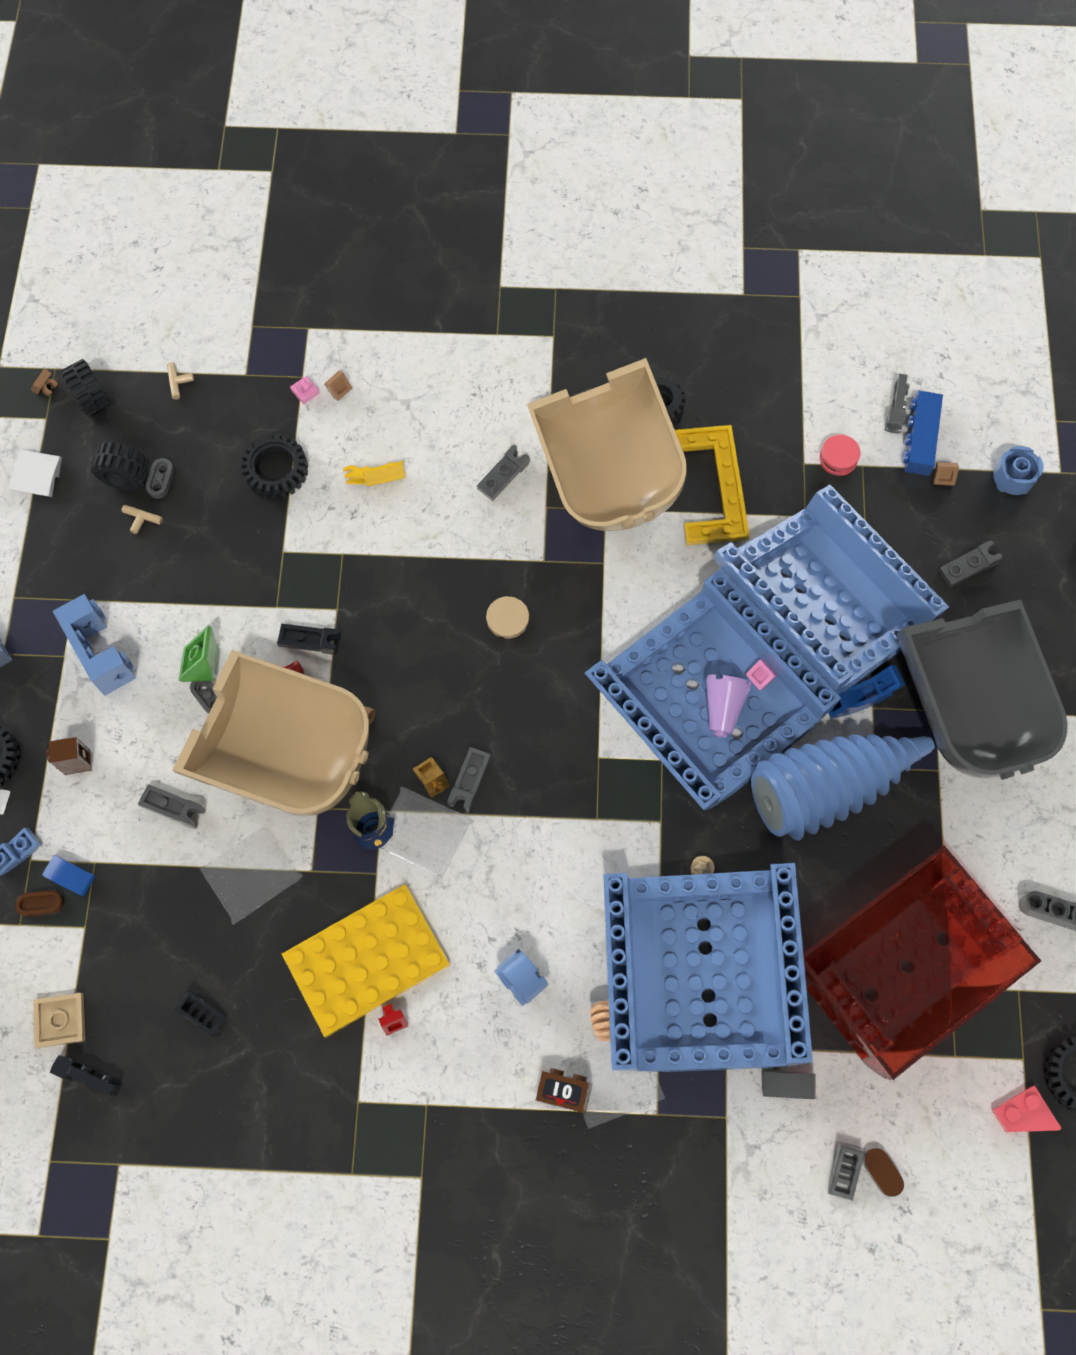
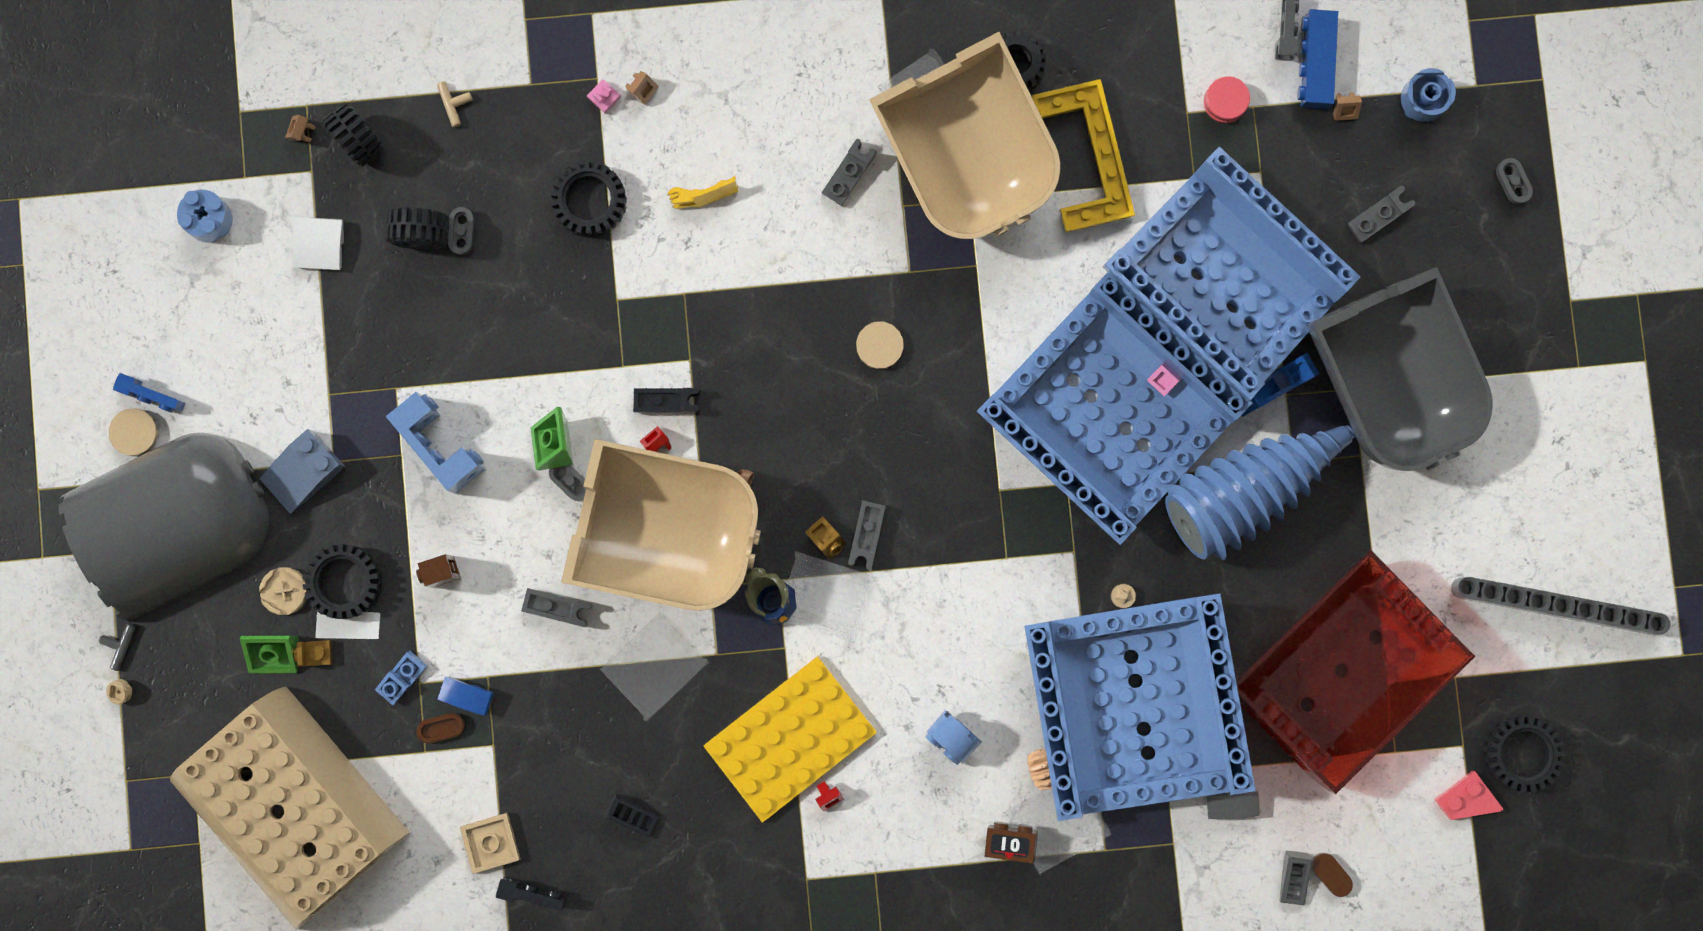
camera: 10 degrees left, 15 degrees up
tan piece [122,505,163,534] -> none
lavender cone [706,675,752,738] -> none

